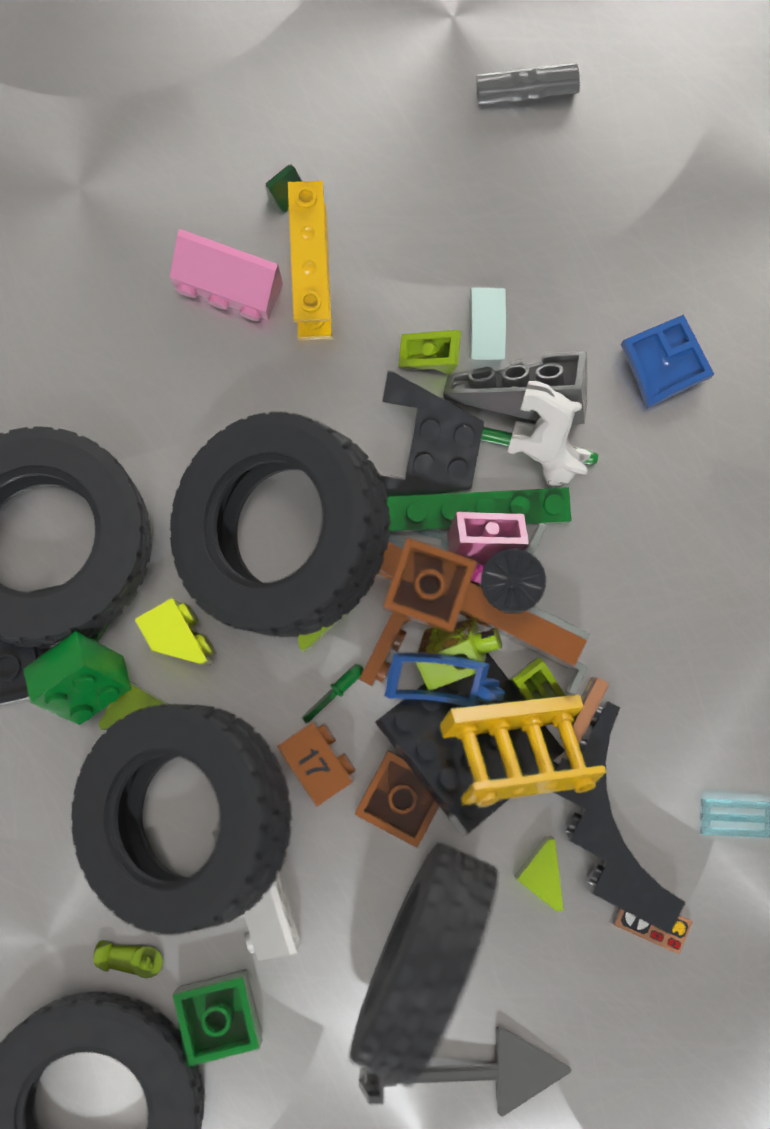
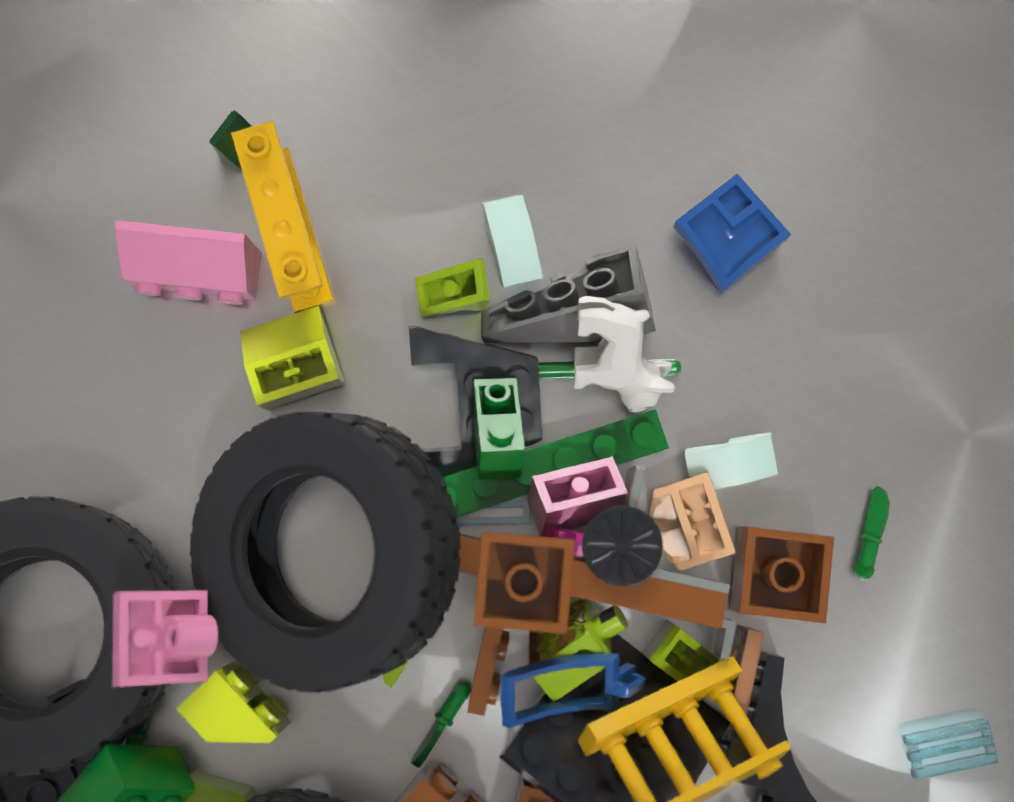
camera: 20 degrees left, 0 degrees up
none -> bright pink plate [113,590,218,687]
none -> neon yellow slope [240,305,345,410]
none -> green slope [473,378,525,479]
none -> light nougat slope [649,472,736,571]
none -> light aqua slope [684,432,779,489]
none -> dark orange brick [730,526,834,624]
none -> green piece [855,486,890,580]

